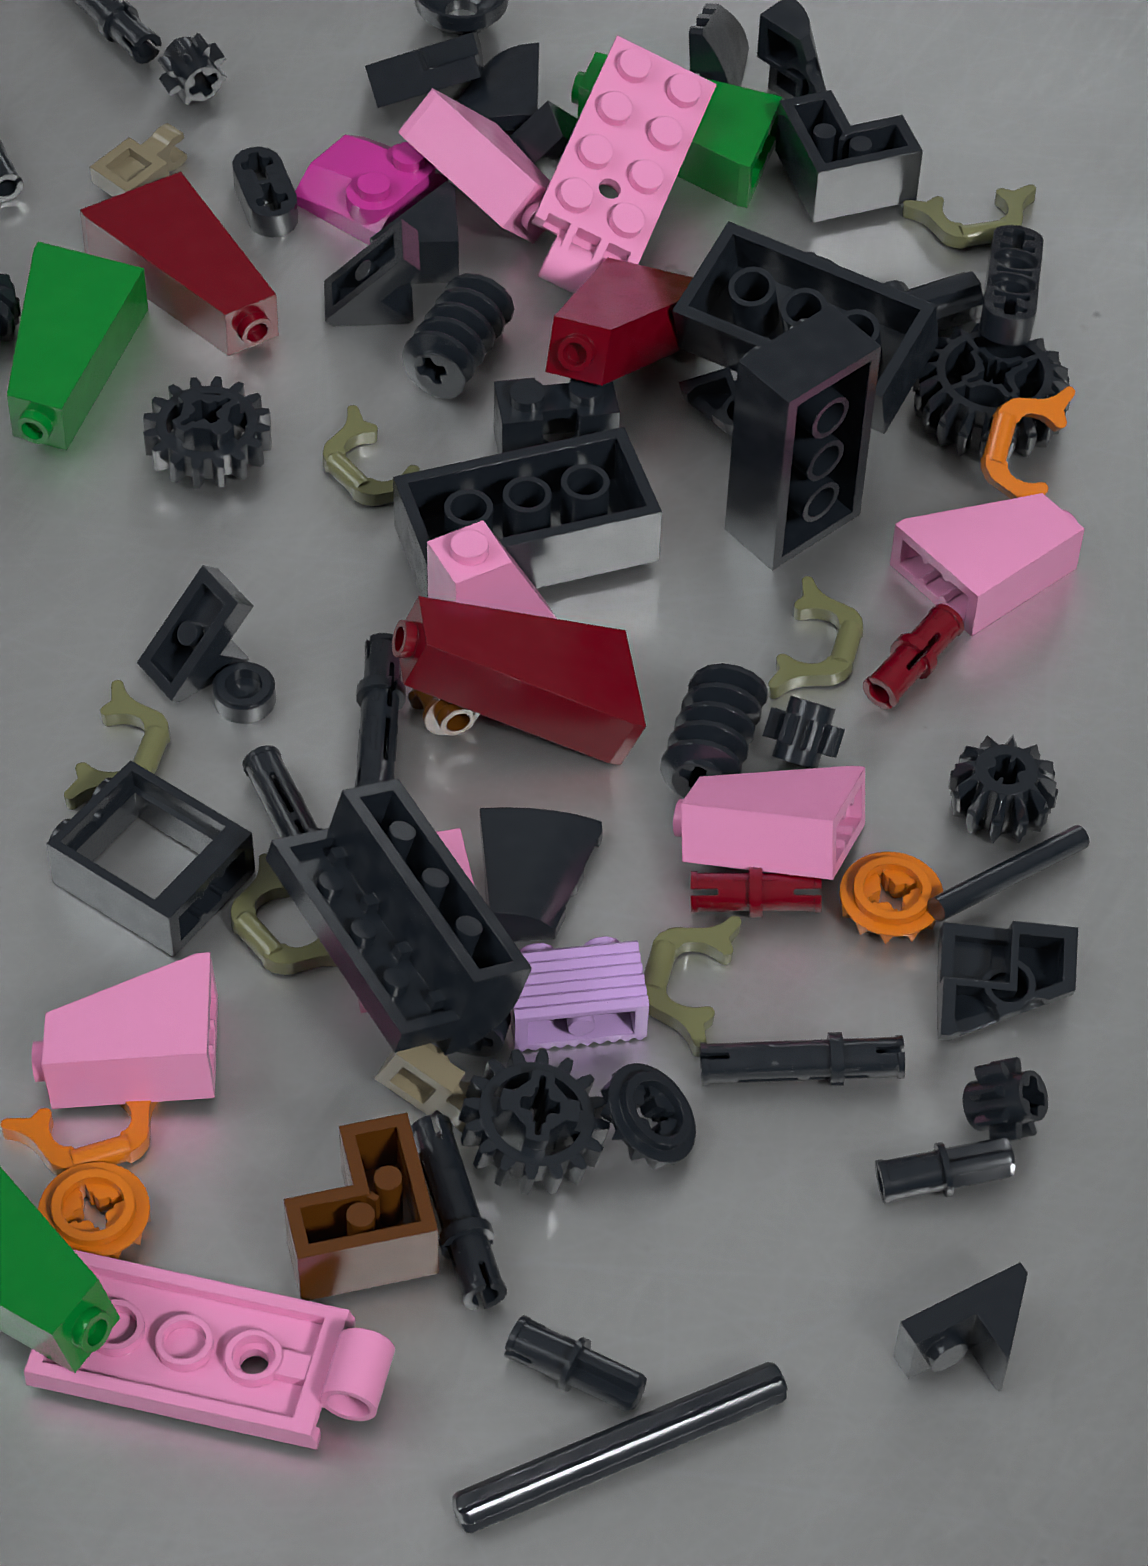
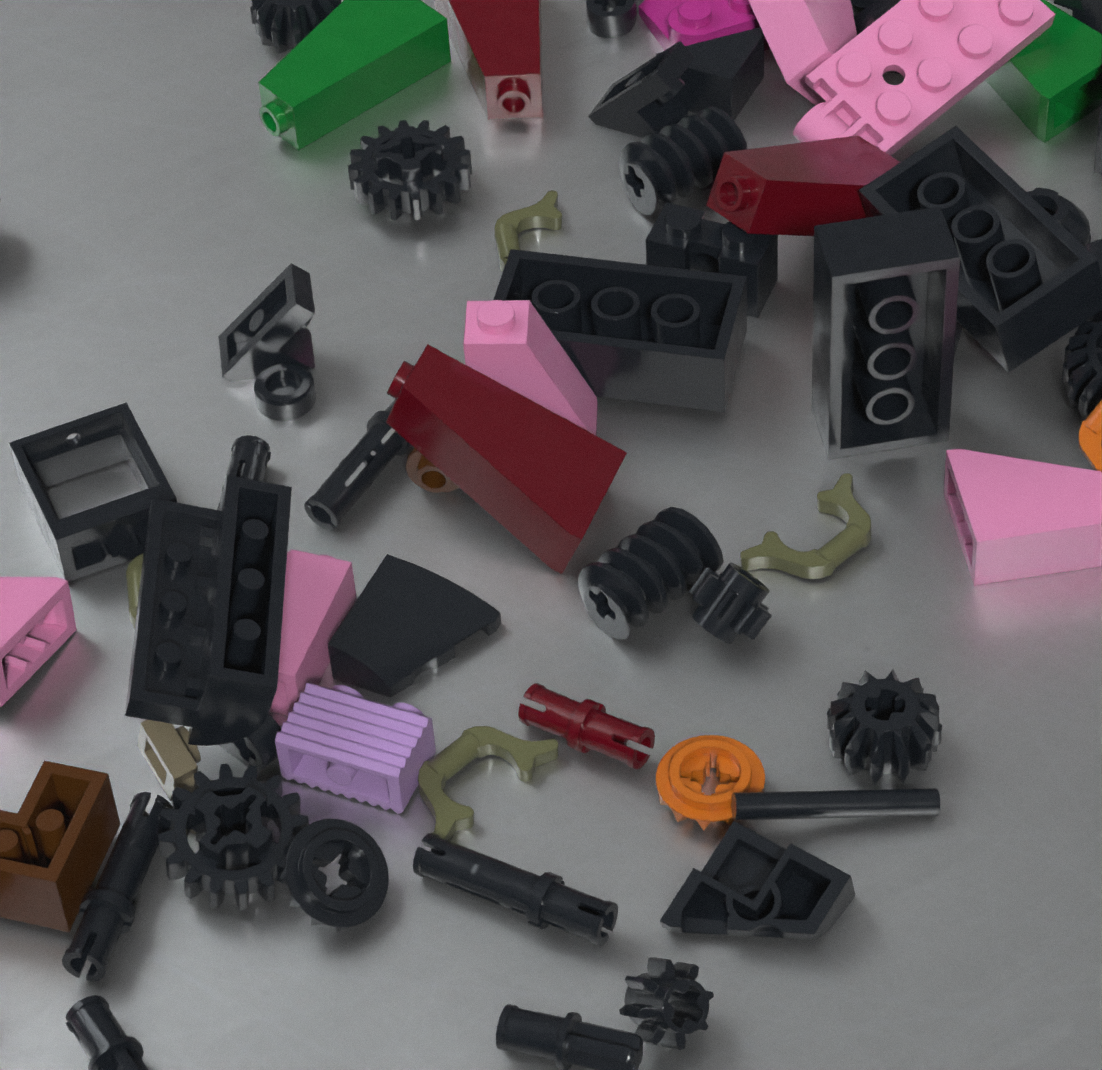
camera: 35 degrees right, 5 degrees down
olive helmet [64,680,170,810] -> none
bright pink slope [673,766,865,880] -> none
dark red pin [863,603,964,710] -> none

